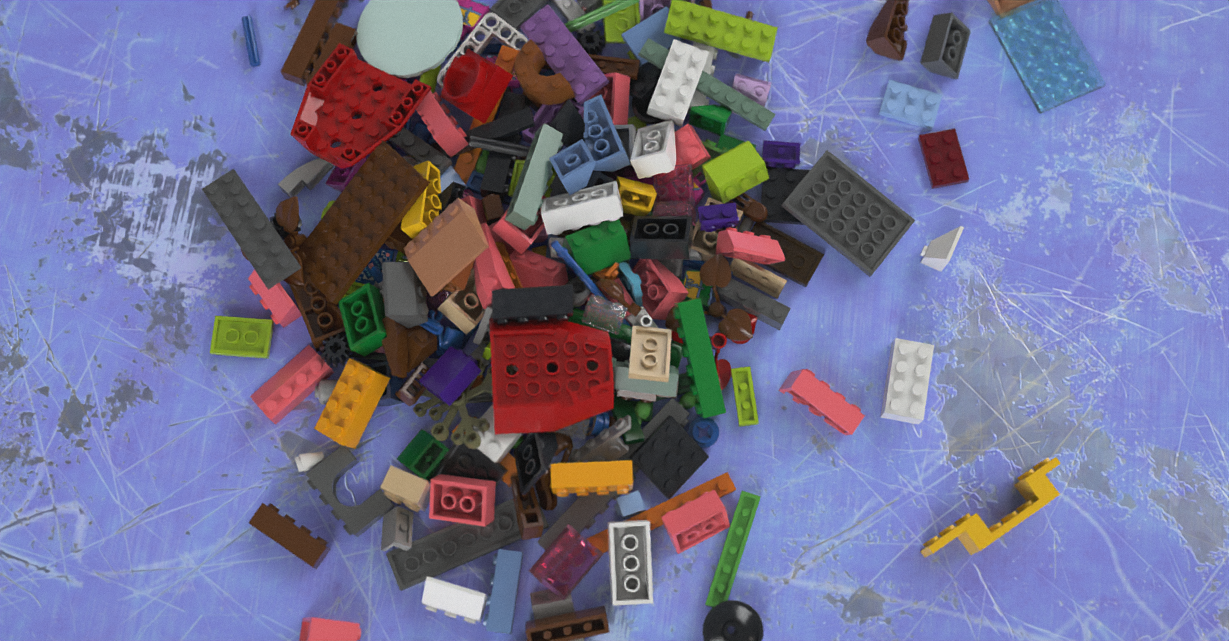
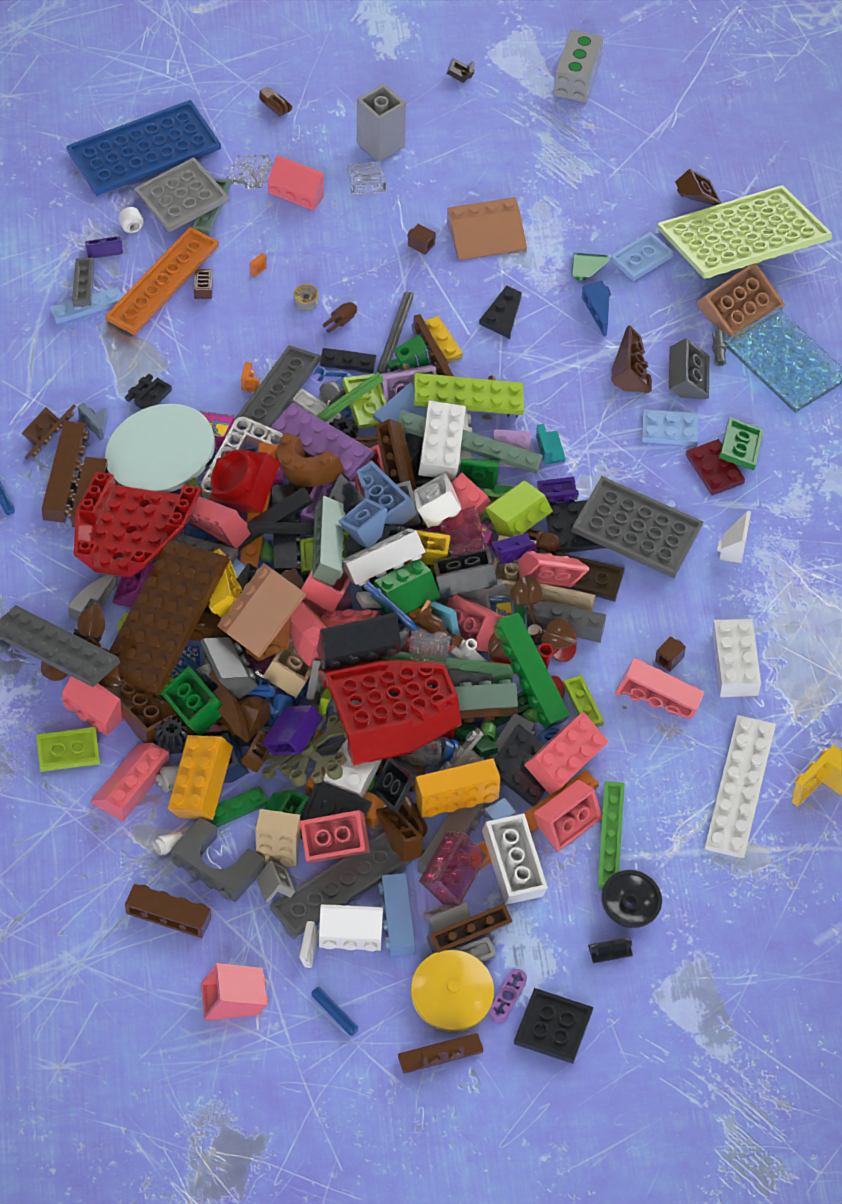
camera: 15 degrees left, 20 degrees down
tan plate [628,326,672,382] -> none
none -> green plate [210,786,268,827]
none -> white tile [299,921,319,968]
none -> reddish brown brick [375,419,417,493]
none -> coral brick [524,712,609,795]
none -> teal panel [536,424,566,465]
none -> reddish brown brick [655,636,686,672]
none -> white plate [705,715,776,859]
none -> dark grey pin [712,330,726,366]
none -> plate [719,417,764,471]

